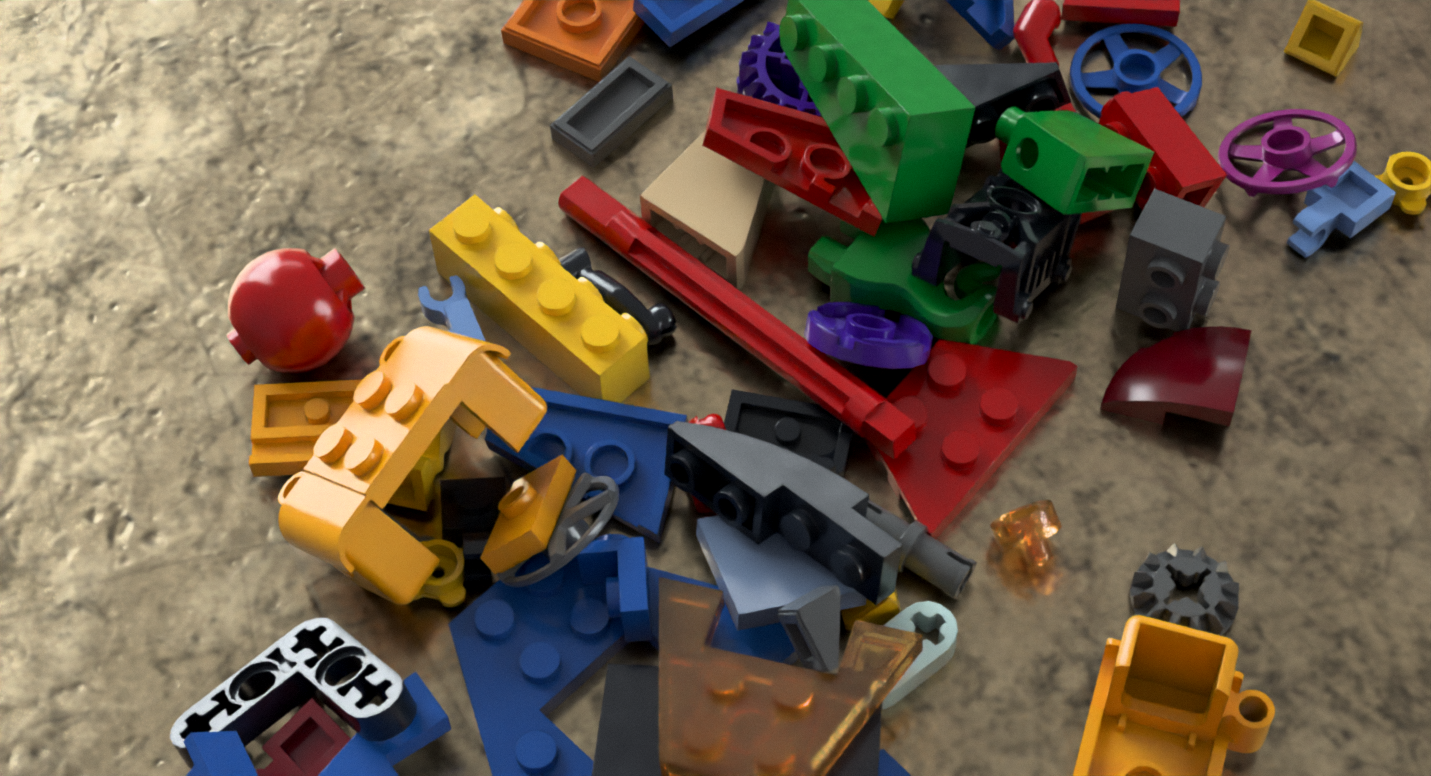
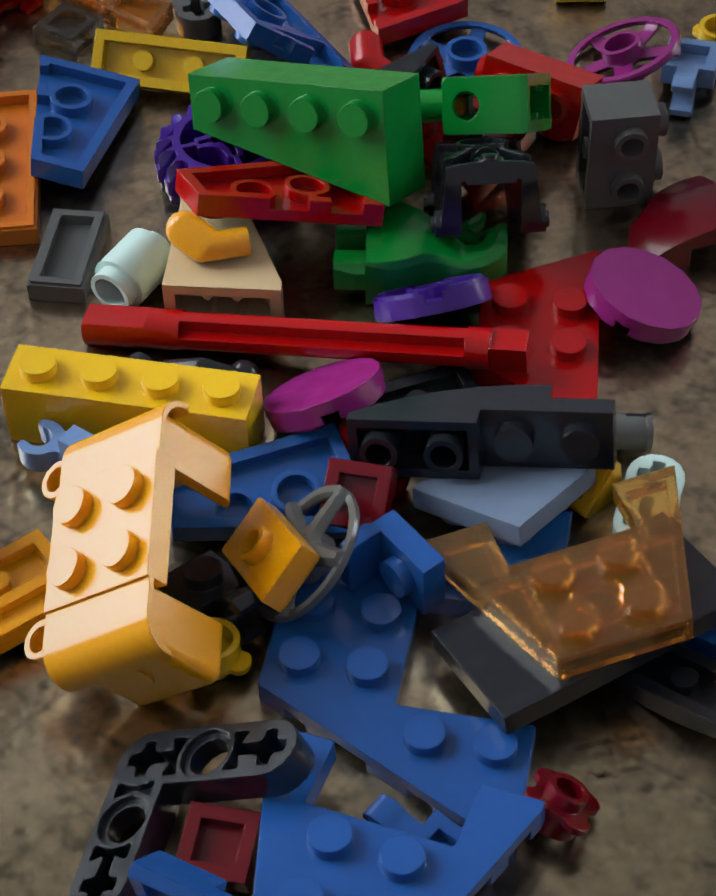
camera: 35 degrees left, 10 degrees down
dark grey slope [777,585,841,672] -> none
clear orange tile [990,500,1062,567] -> none
none -> light aqua brick [91,228,170,307]
none -> light orange arm [166,210,251,263]
none -> magenta tile [262,358,386,434]
none -> dark red plate [319,457,399,529]
none -> magenta tile [583,246,702,344]

